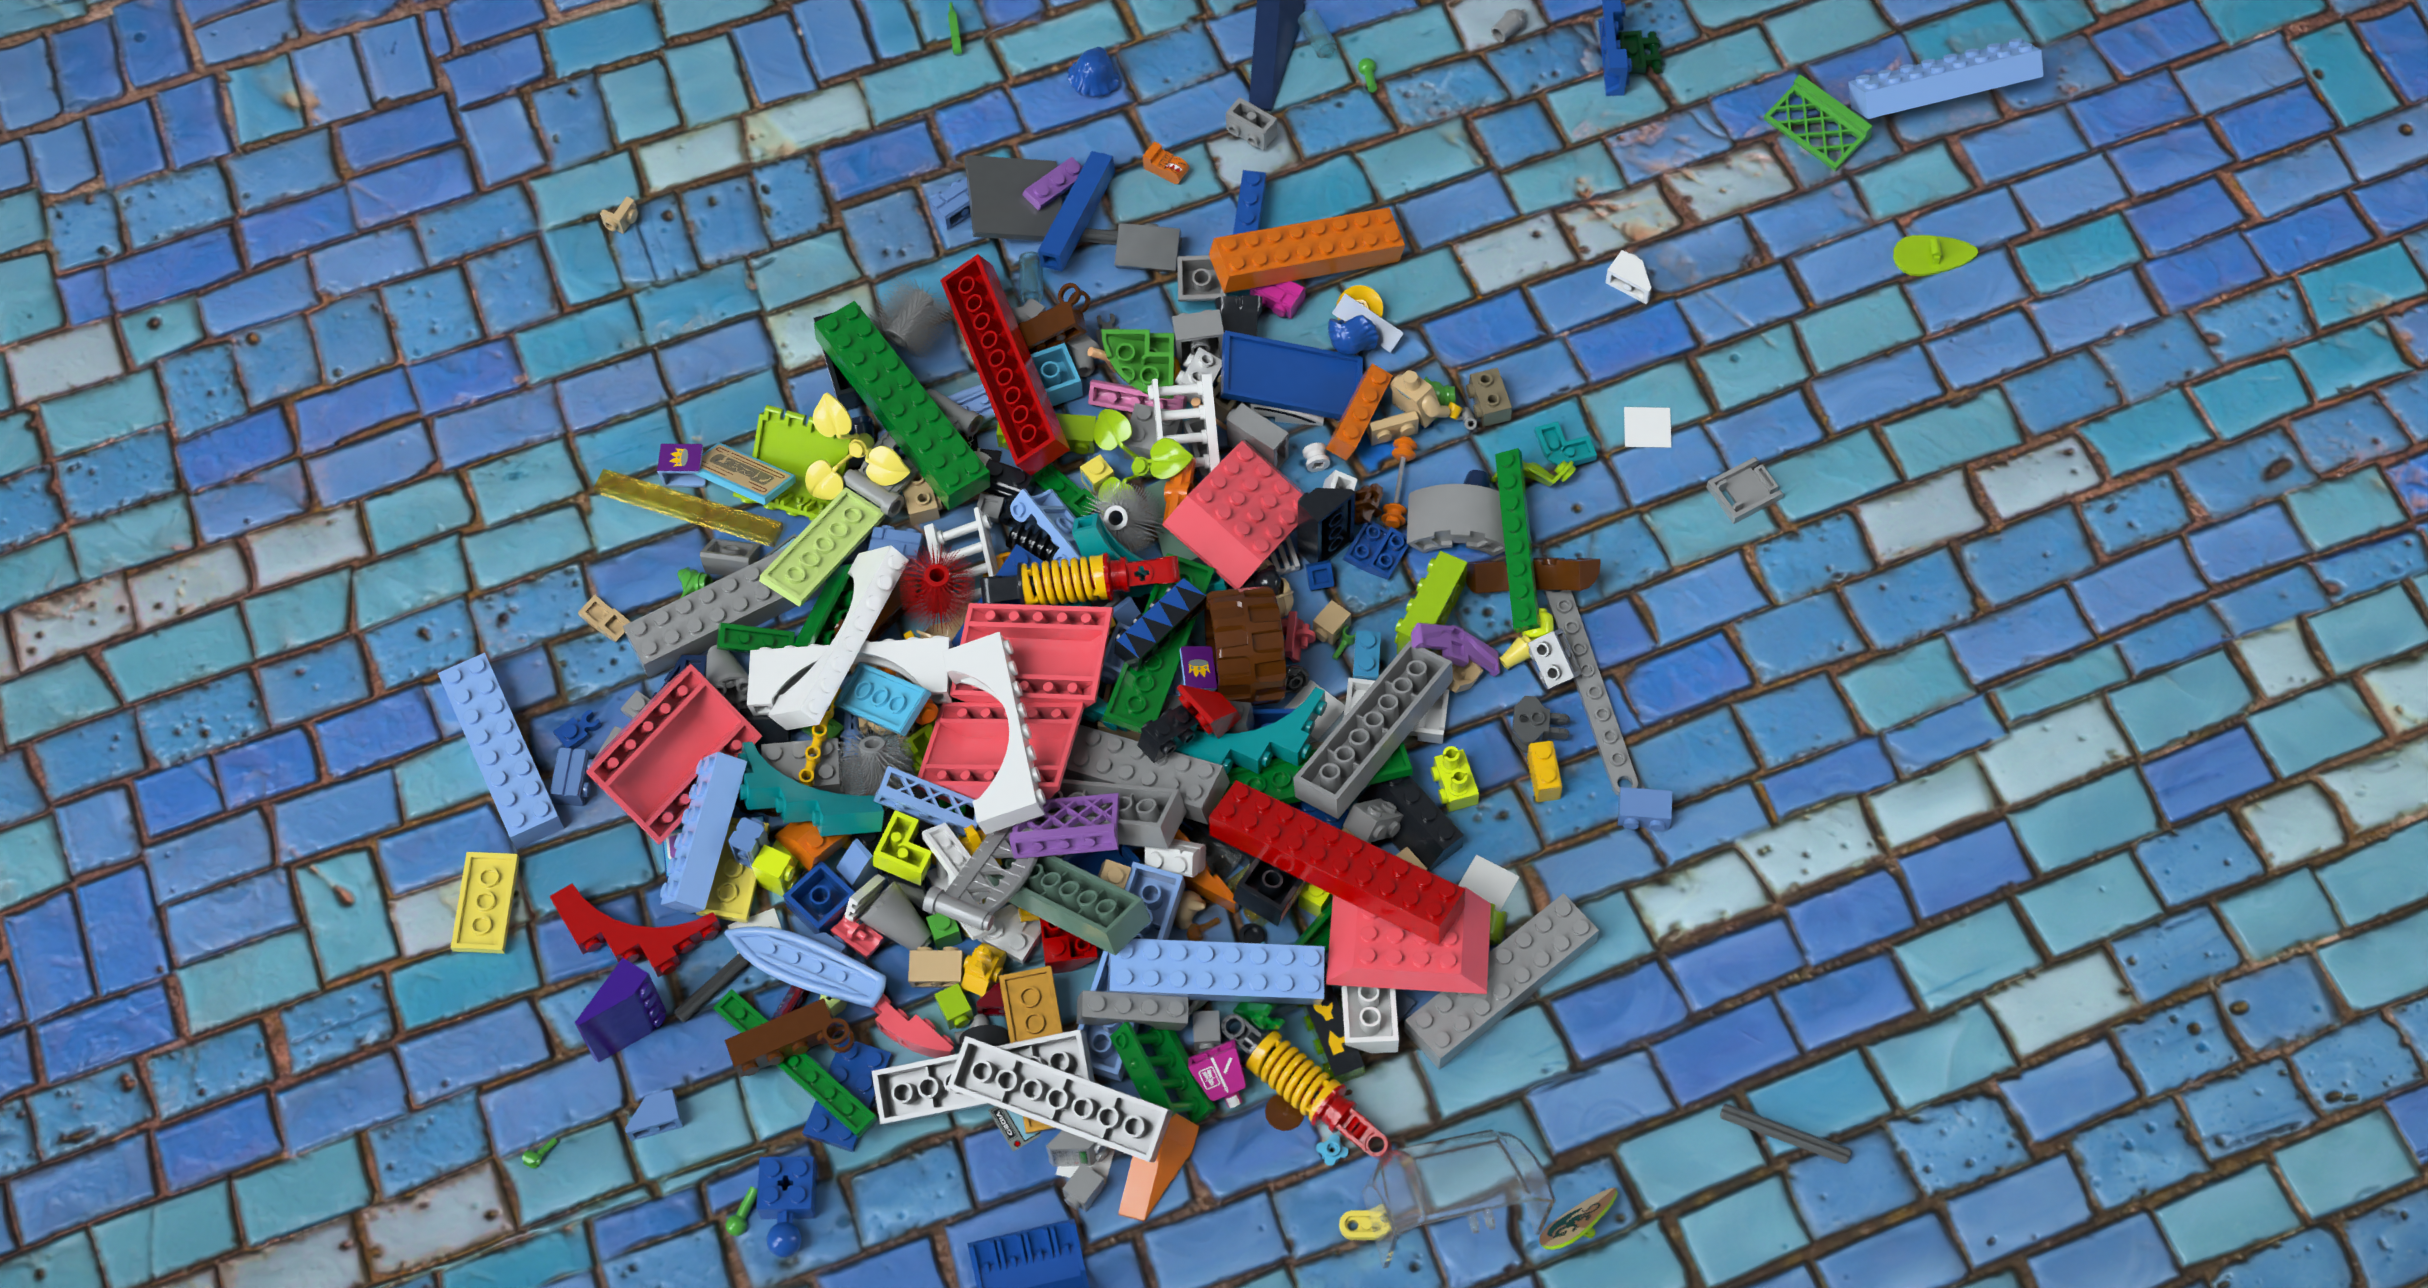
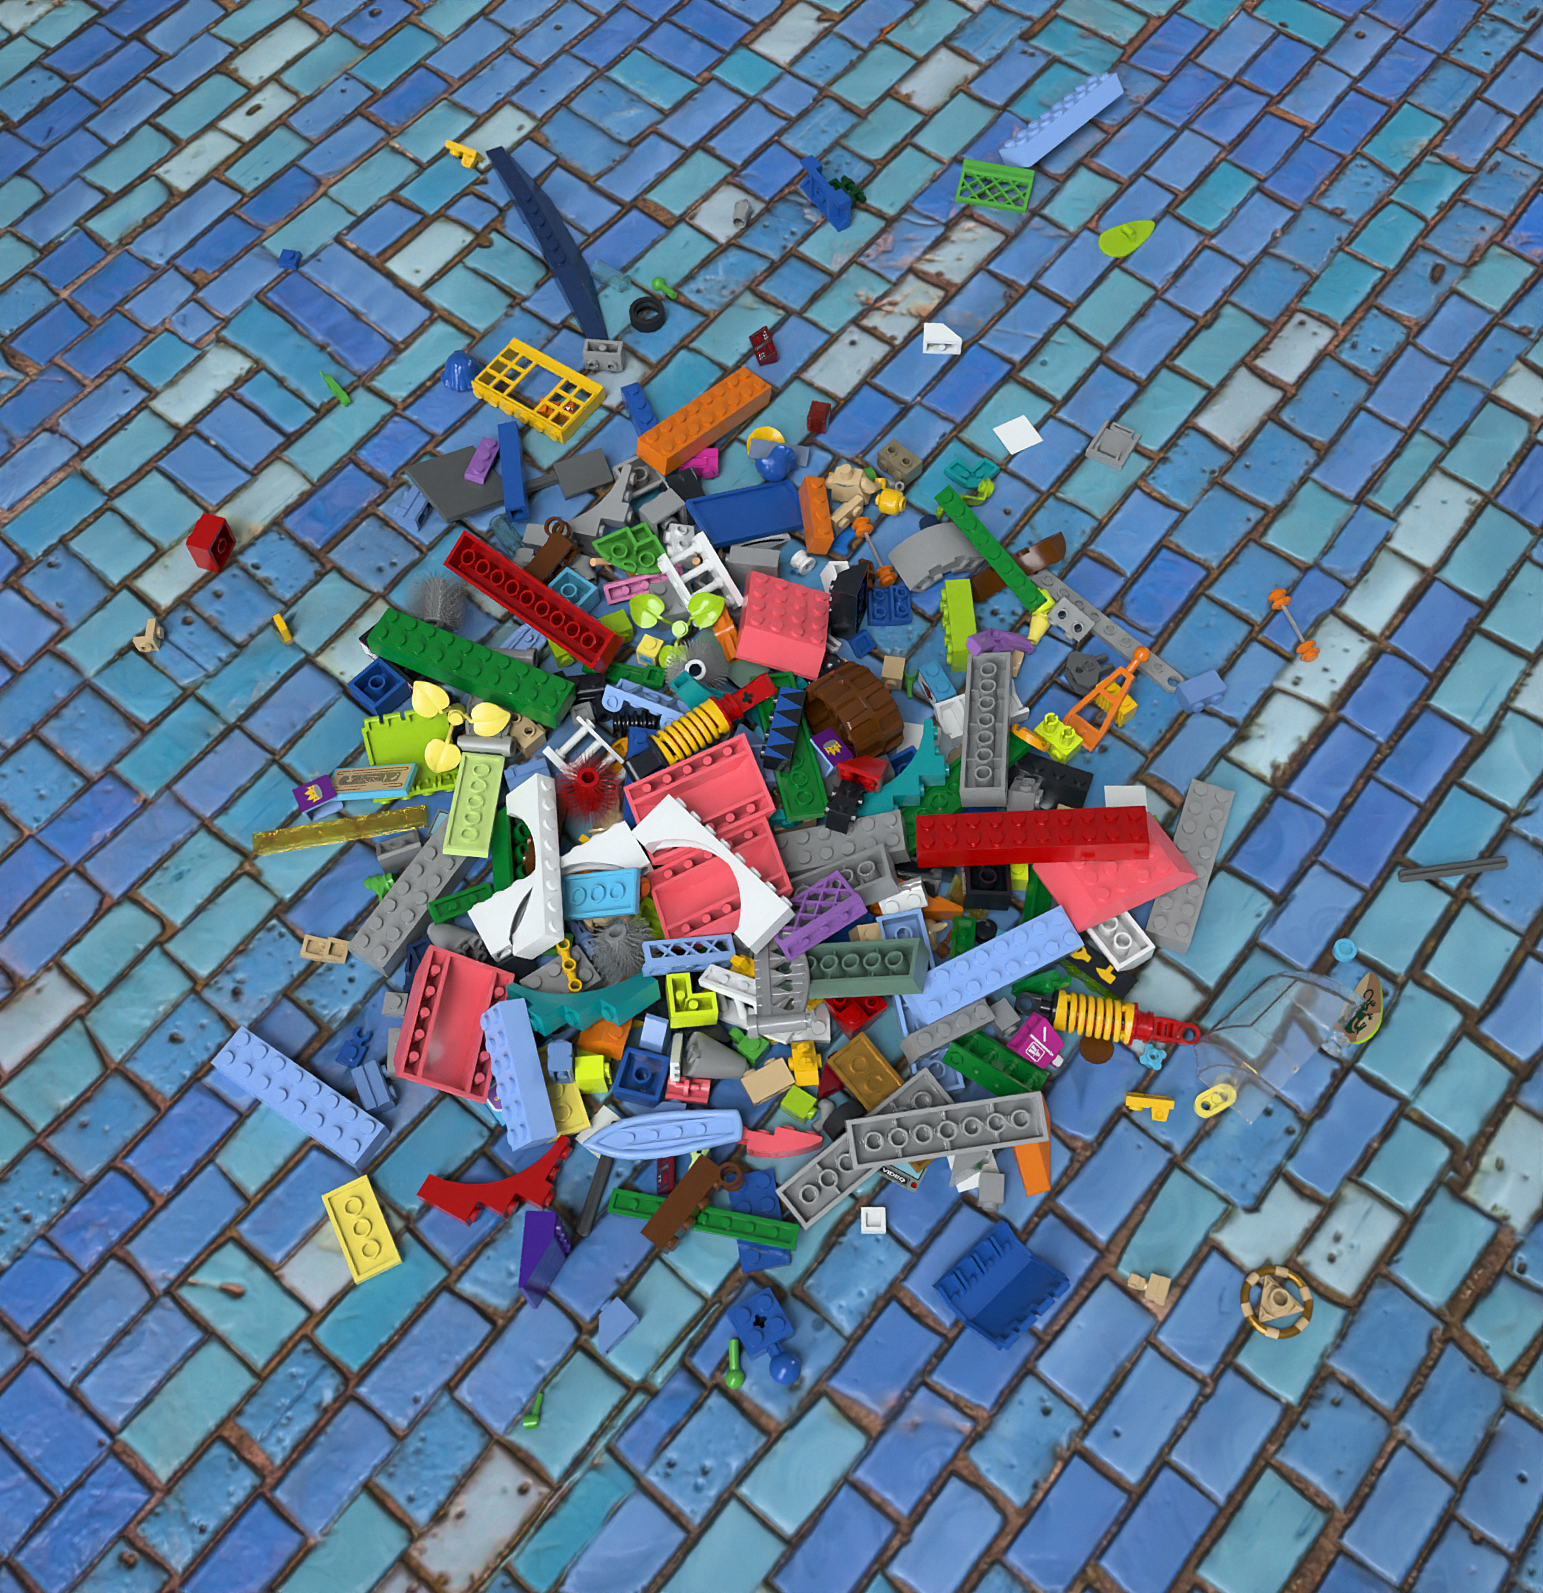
camera: 30 degrees left, 0 degrees up
none -> red brick [186,512,237,573]
none -> yellow tile [272,614,292,642]
none -> blue brick [347,657,412,721]
none -> yellow window [471,338,606,445]
none -> light grey arch [522,464,637,551]
none -> black tyre [629,296,665,333]
none -> slope [749,326,778,366]
none -> clear red brick [807,400,831,434]
none -> white plate [861,1207,886,1234]
none -> yellow head [875,488,906,516]
none -> green plate [950,916,976,960]
none -> light orange tile [1010,723,1050,752]
none -> orange plate [1061,646,1151,752]
none -> yellow hinge [1123,1091,1175,1121]
none -> orange axle [1268,588,1320,662]
none -> medium azure tile [1332,938,1357,962]

